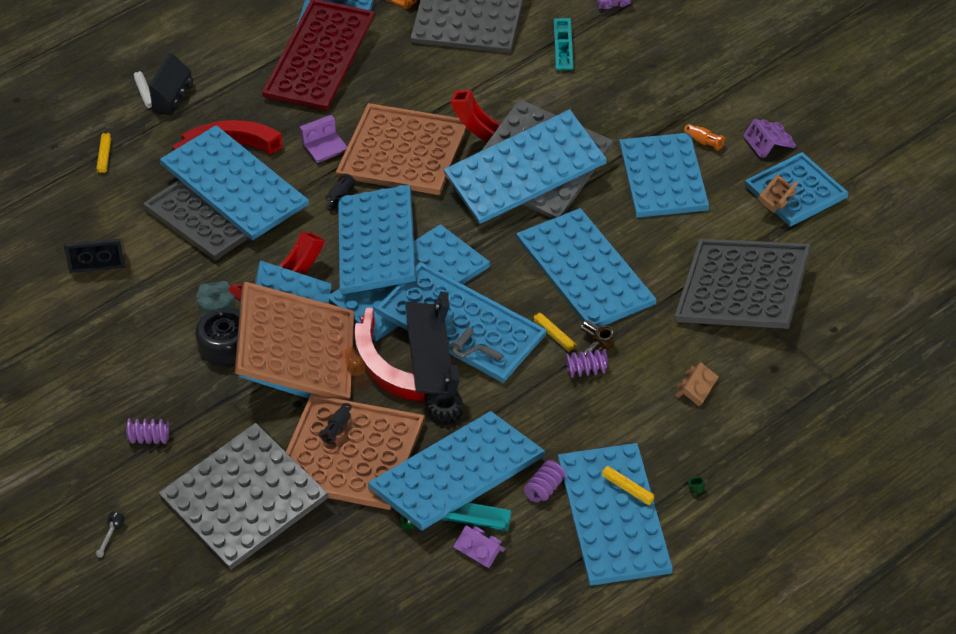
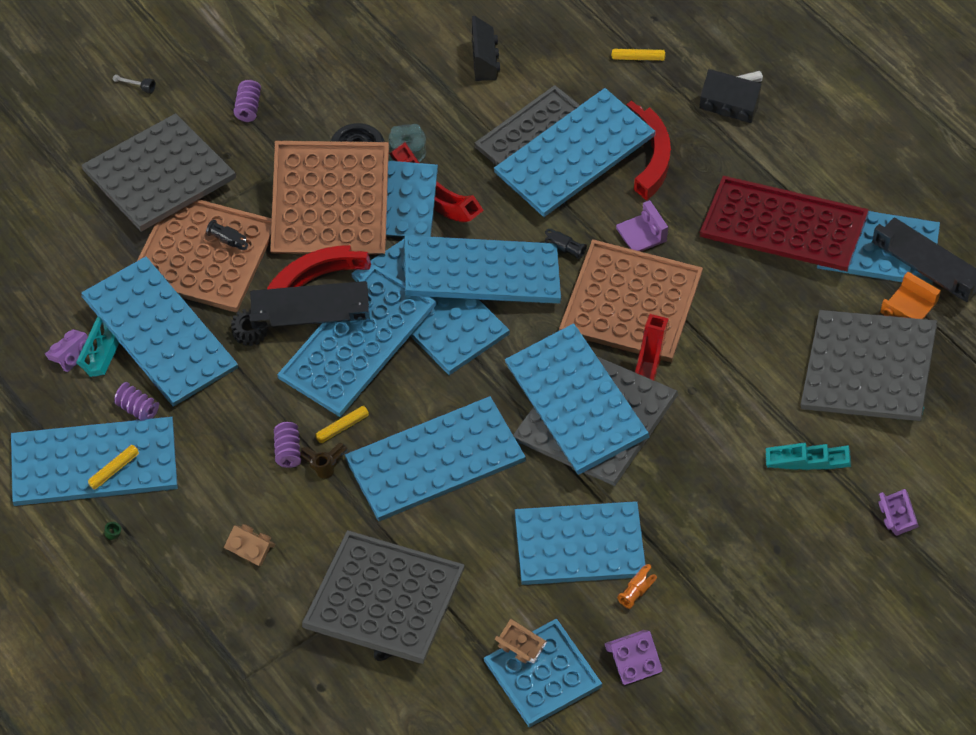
camera: 90 degrees right, 10 degrees up
clear orange cone [344,347,365,376] -> none
dark grey piece [450,327,503,361] -> none

